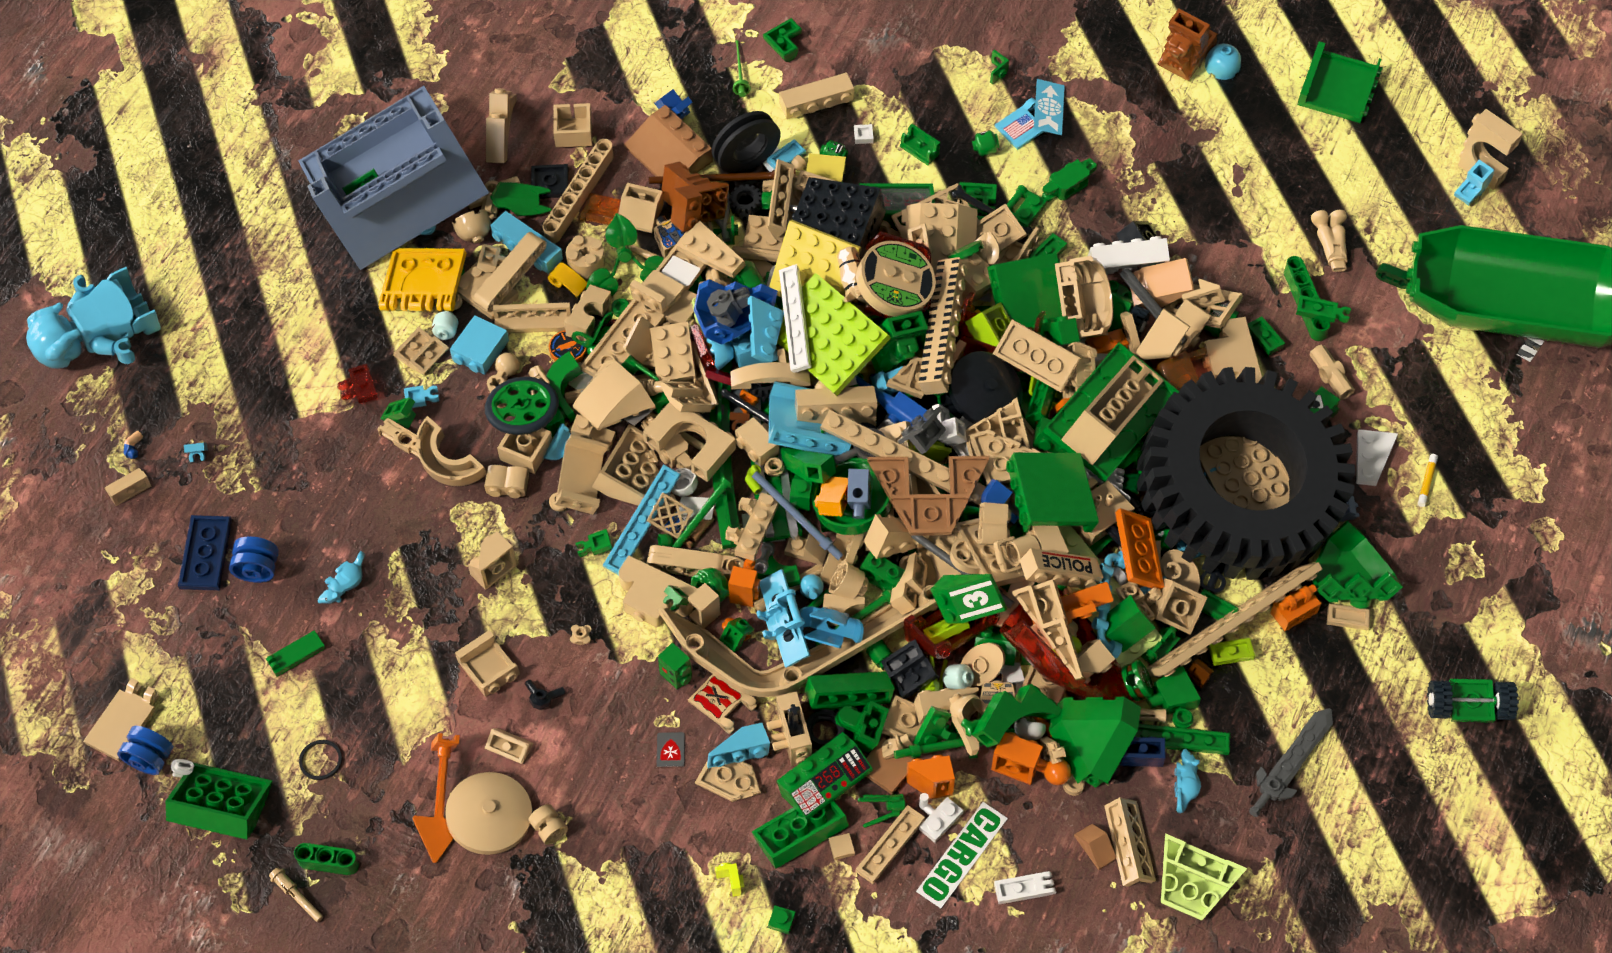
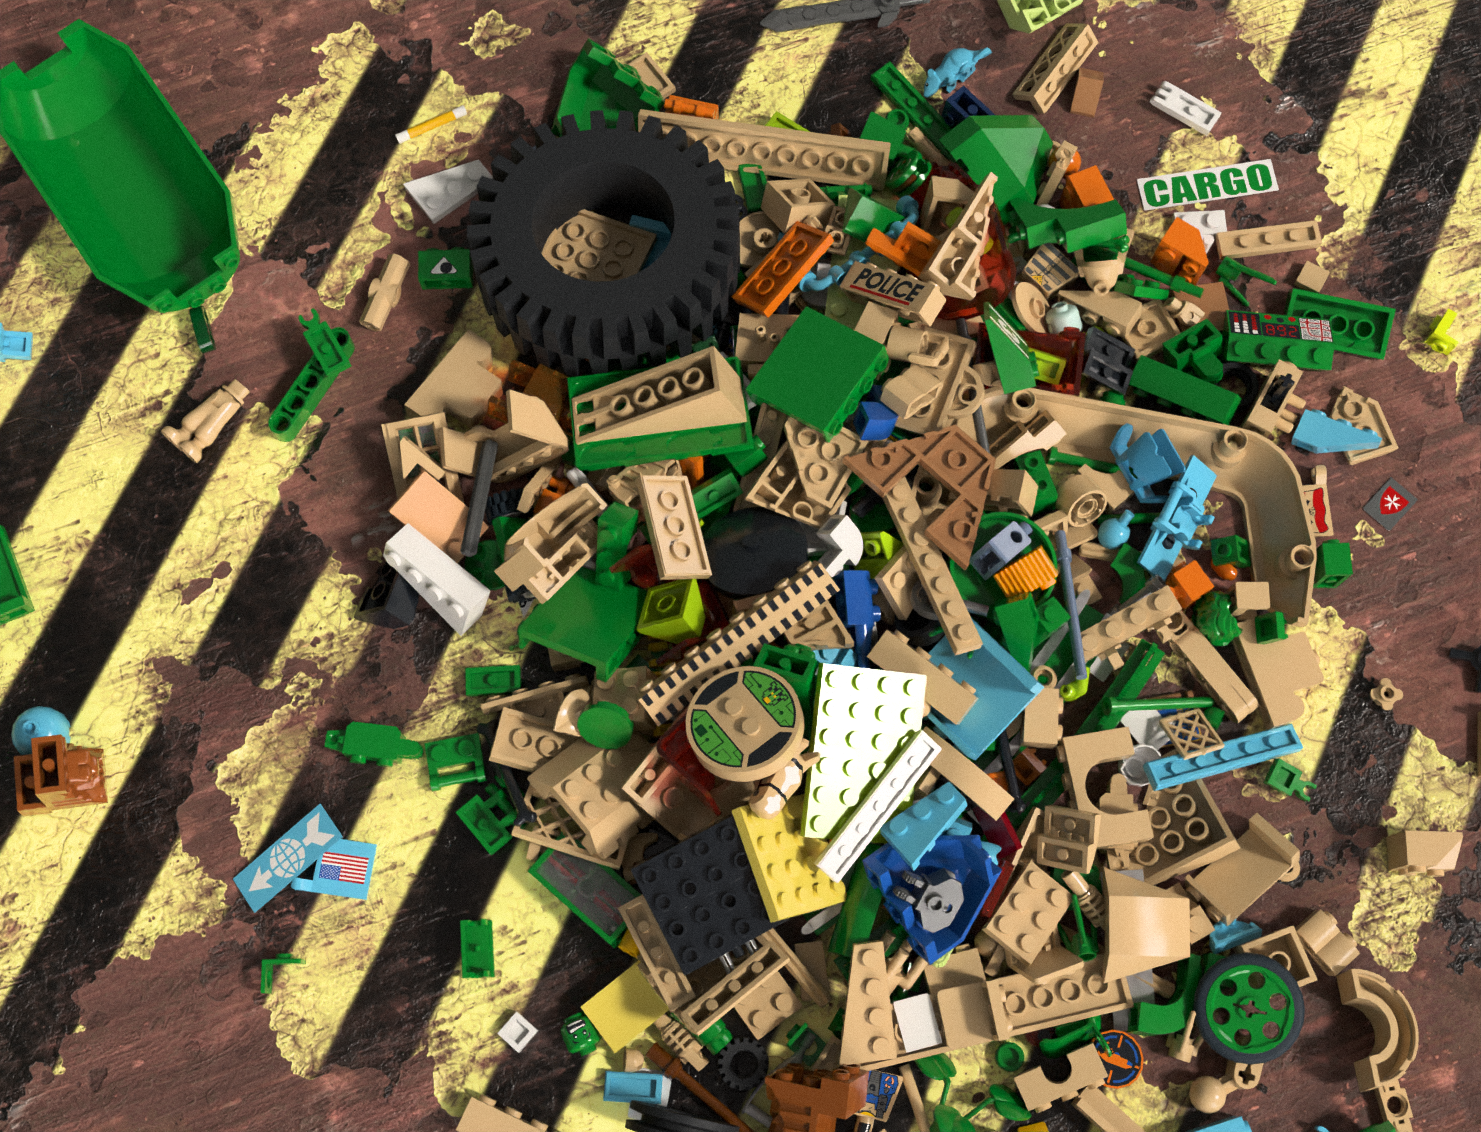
camera: 135 degrees left, 15 degrees up
green plate [768,905,795,934] -> none
dark grey bracket [898,406,946,454] -> none
green head [972,130,1000,156] -> none
green plate [1248,316,1285,356] -> none

